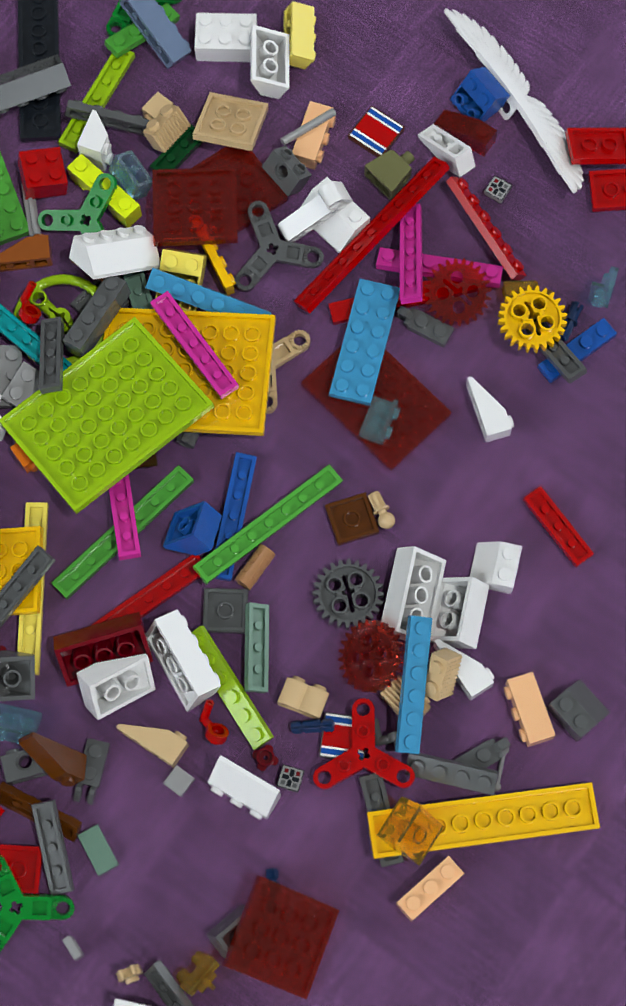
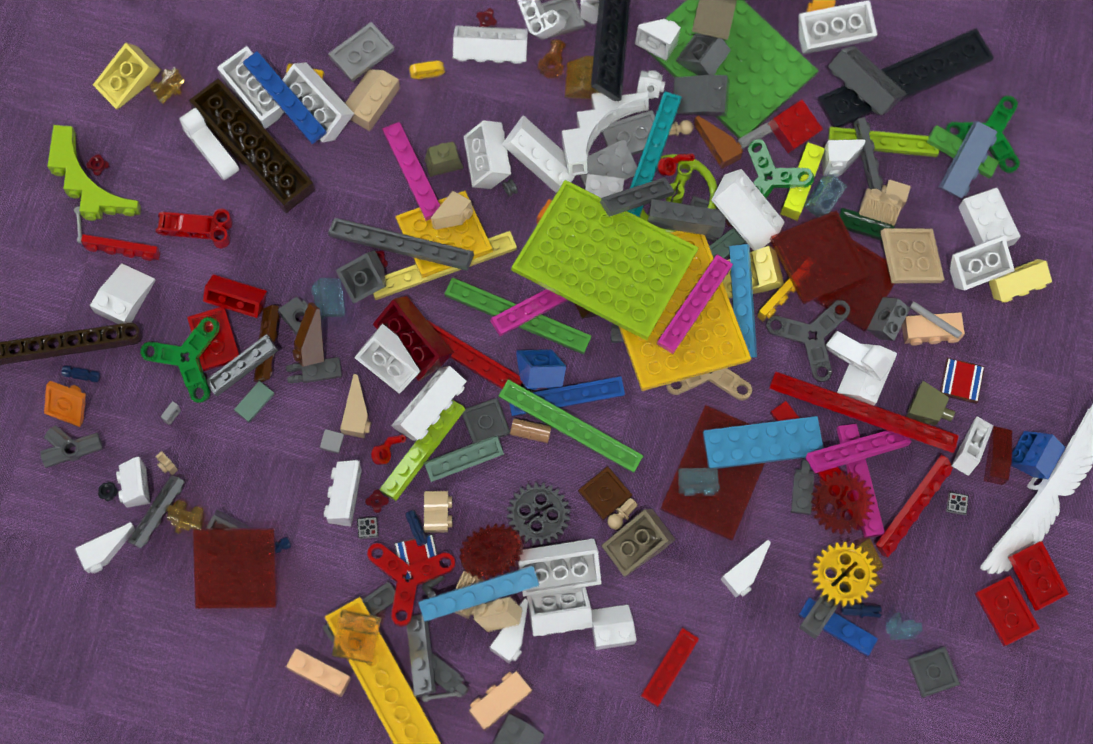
camera: 60 degrees right, 0 degrees up
none -> dark tan slope [601,509,675,577]

